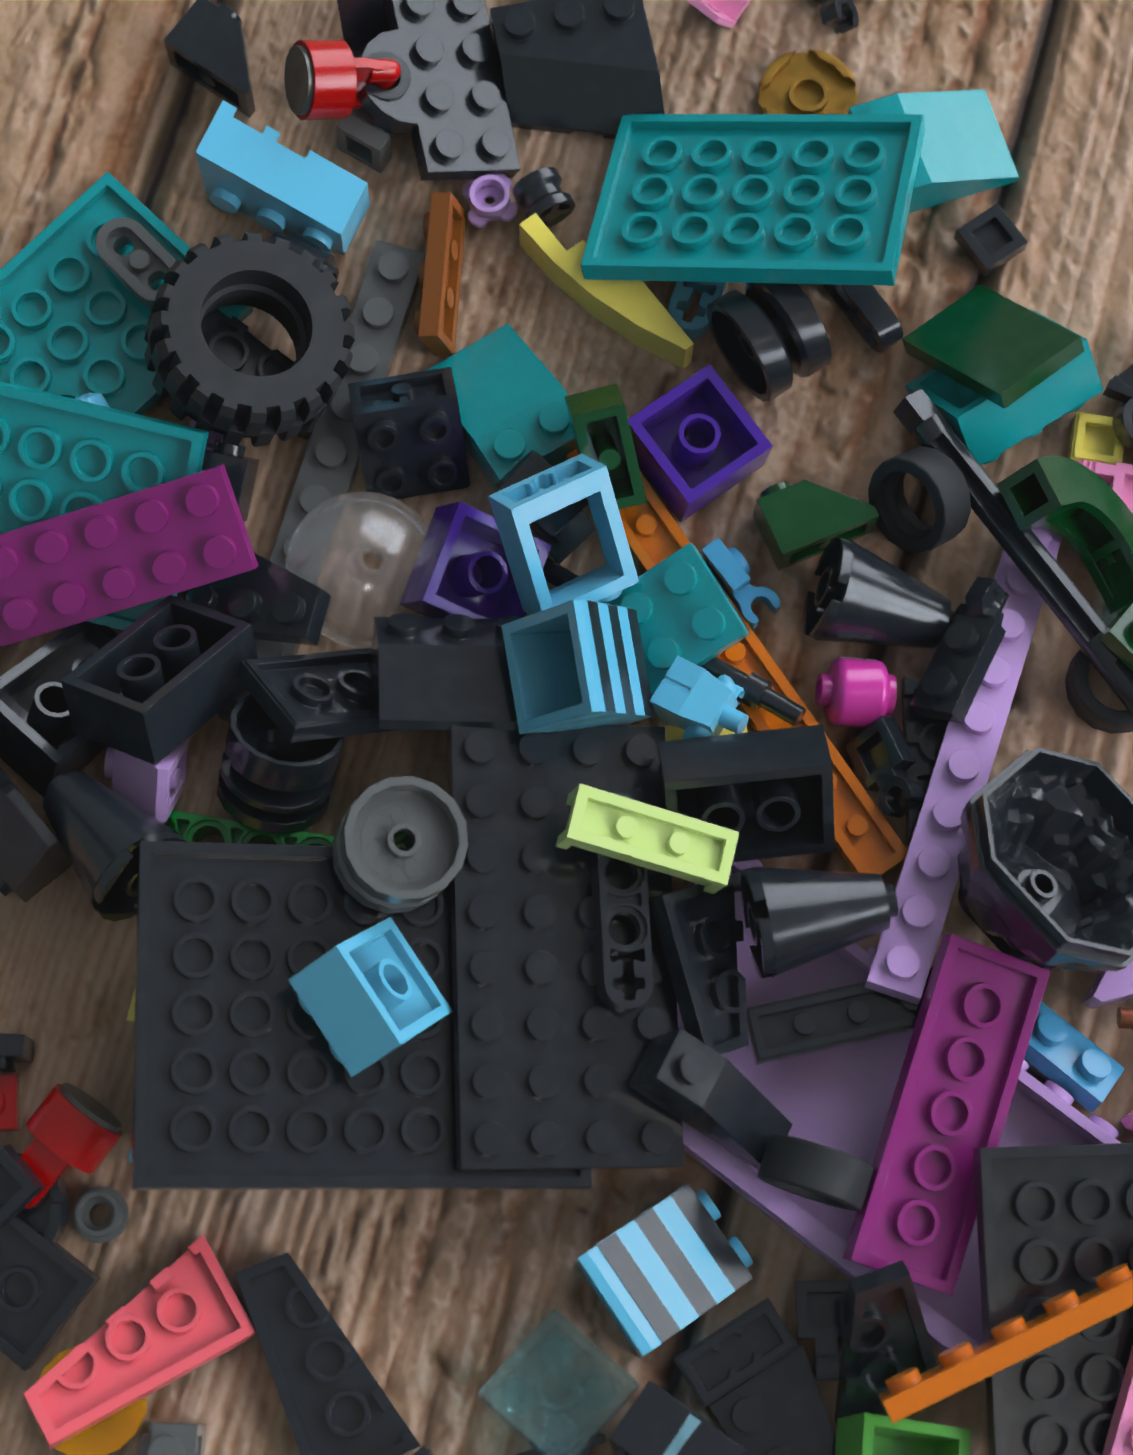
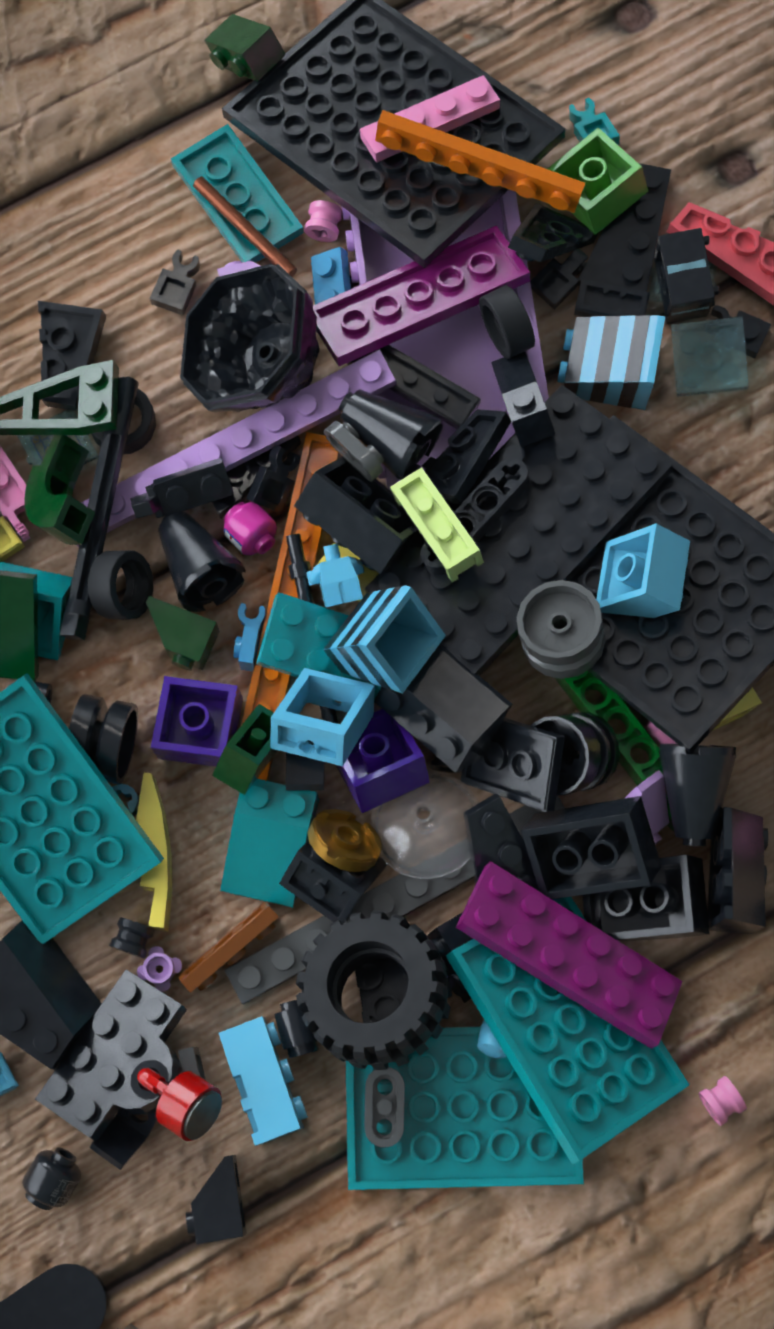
camera: 130 degrees left, 0 degrees up
none -> pearl gold tile [307,809,382,872]
none -> dark grey plate [324,421,384,482]

